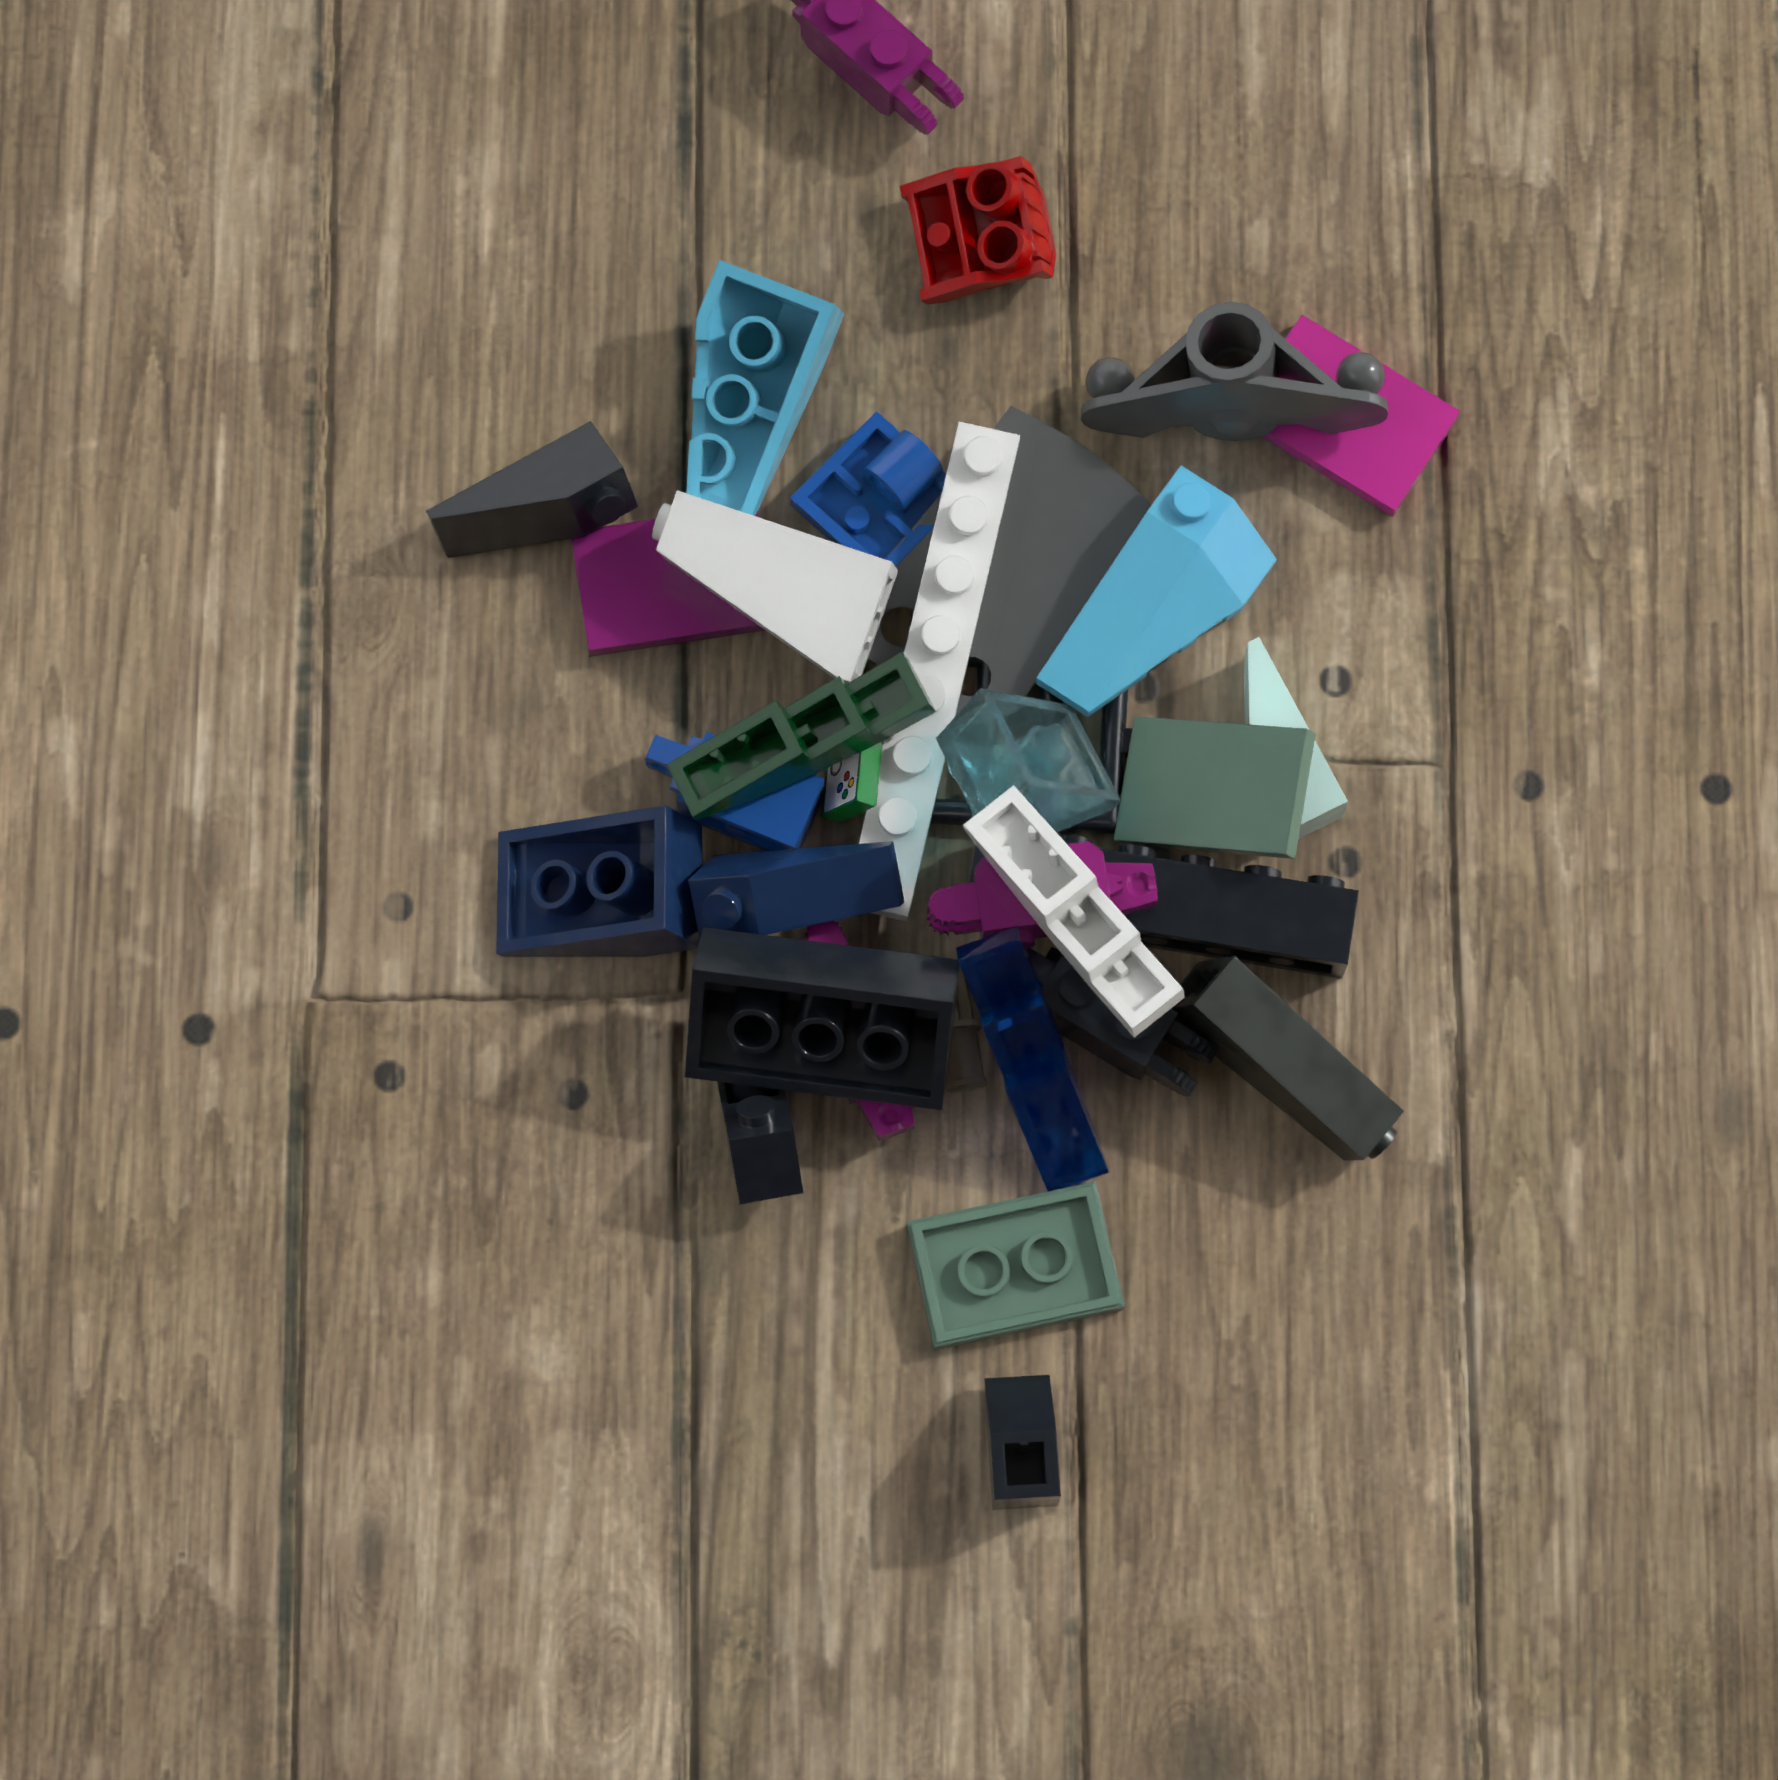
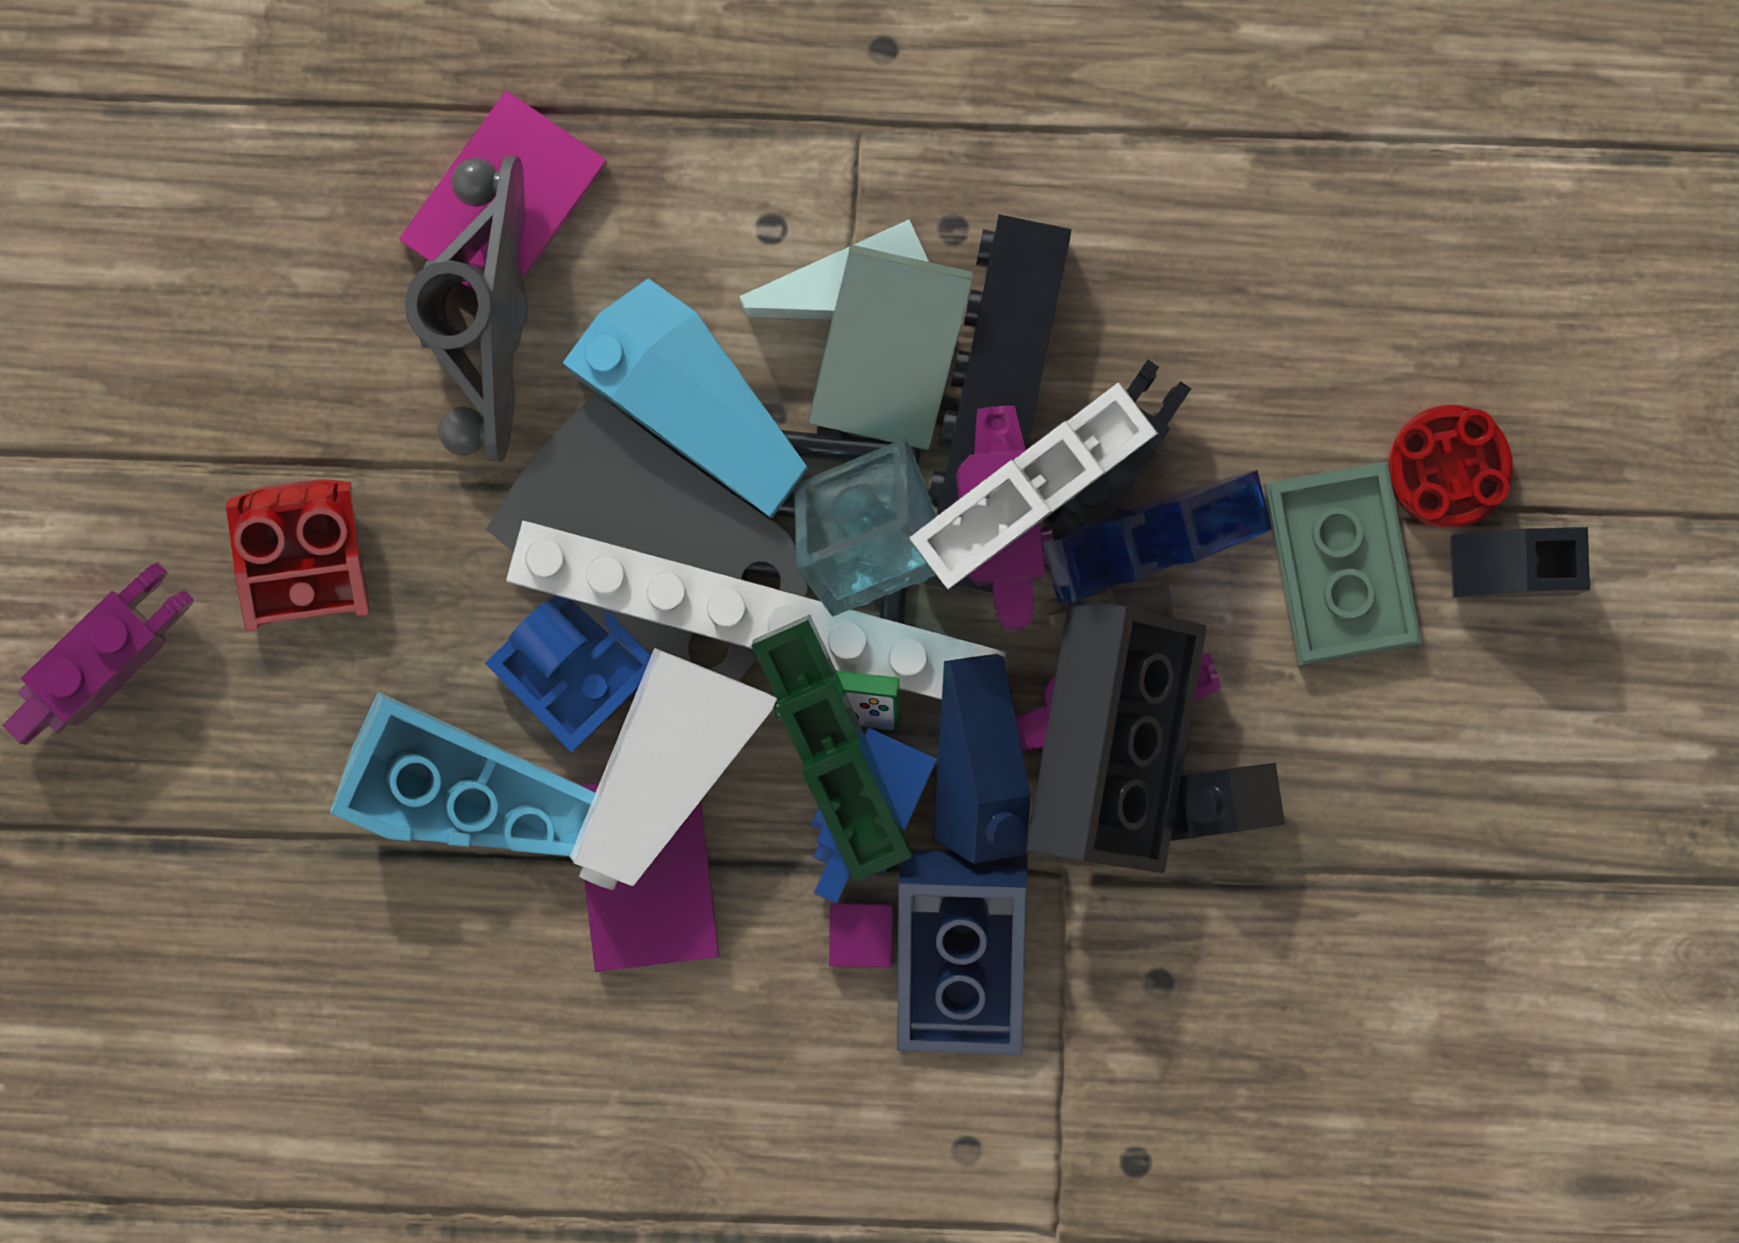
camera: 85 degrees left, 10 degrees up
black slope [426,421,638,558] -> none
pearl dark grey slope [1171,956,1404,1161] -> none
none -> magenta tile [829,903,892,967]
none -> red tile [1387,404,1513,529]

